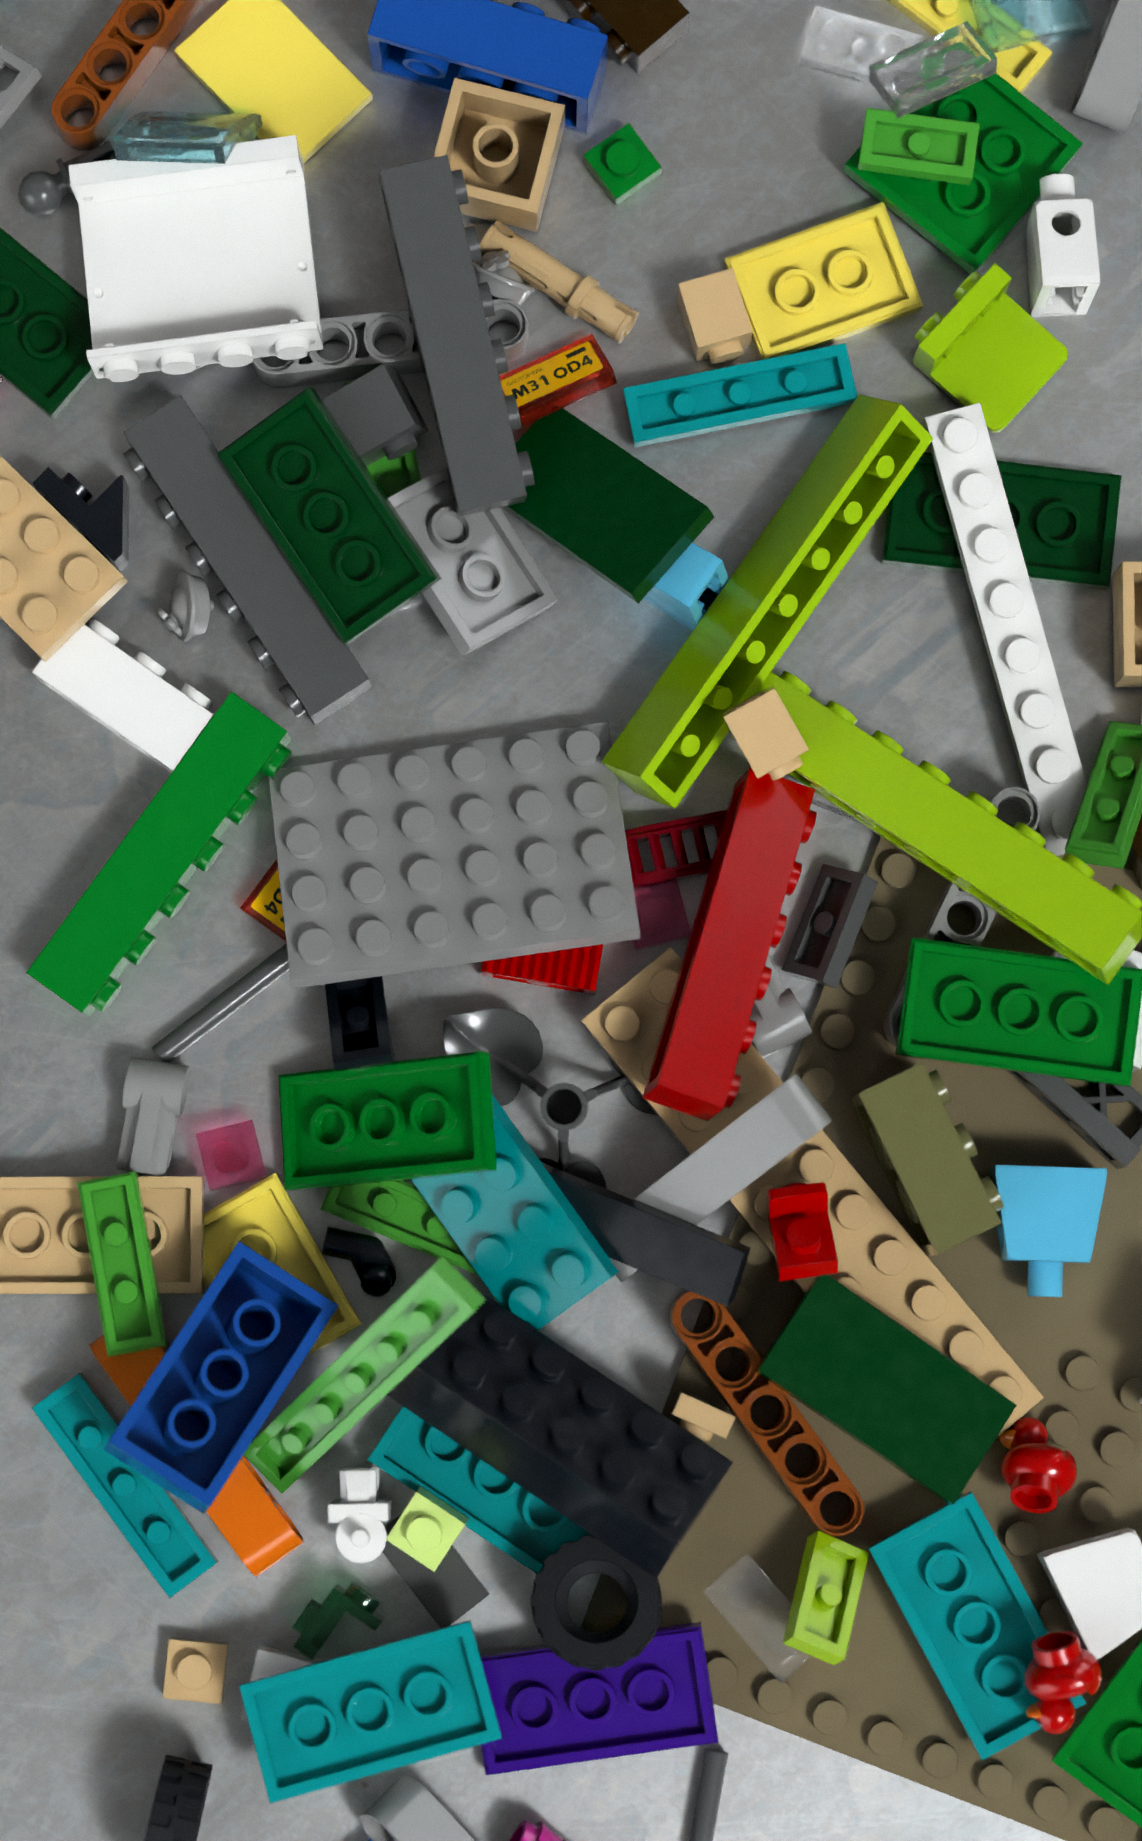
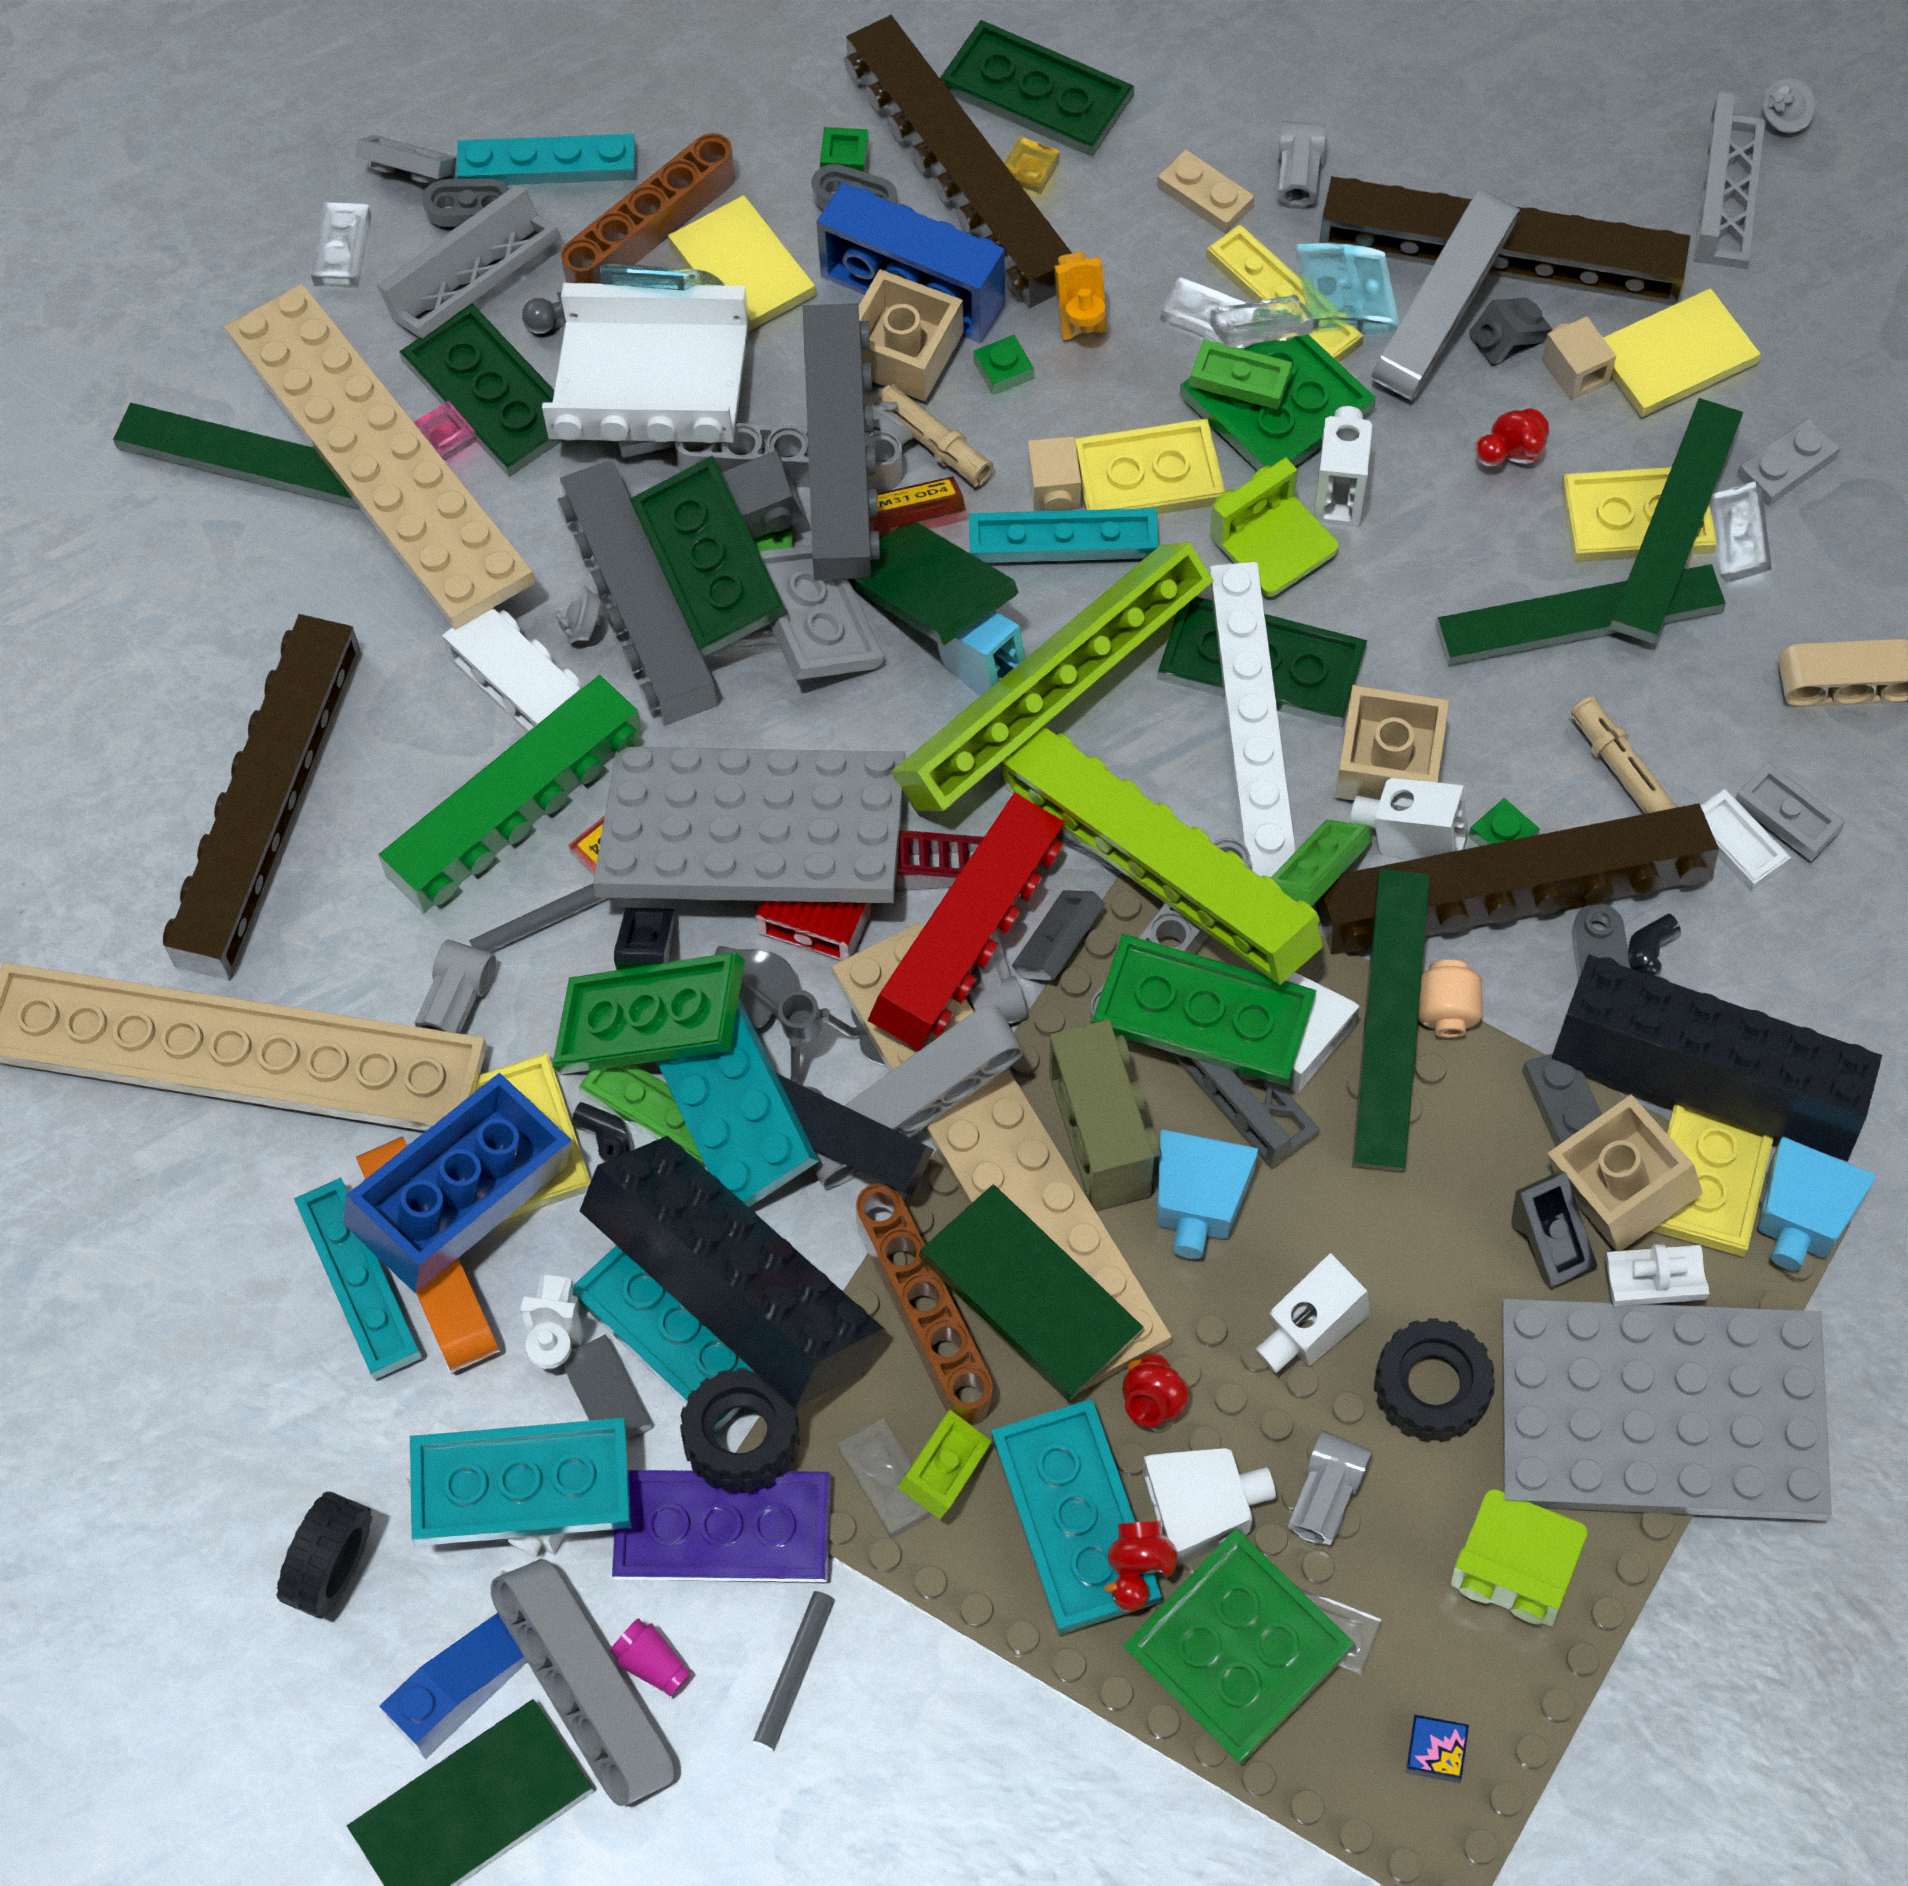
camera: 15 degrees right, 20 degrees down
black slope [33,467,129,573] -> none
bright green tile [77,1171,168,1357] -> none
tan plate [163,1637,229,1704] -> none
clear pink plate [196,1120,266,1192] -> none
bright green plate [244,1256,486,1494] -> none
clear green bracket [292,1583,384,1660] -> none
yellowish green plate [387,1486,469,1572] -> none
clear pink plate [633,880,691,952] -> none
tan plate [670,1392,735,1444] -> none
tan brick [722,685,809,781] -> none
red bracket [767,1182,838,1281] -> none
none -> light orange hips [1054,252,1107,341]

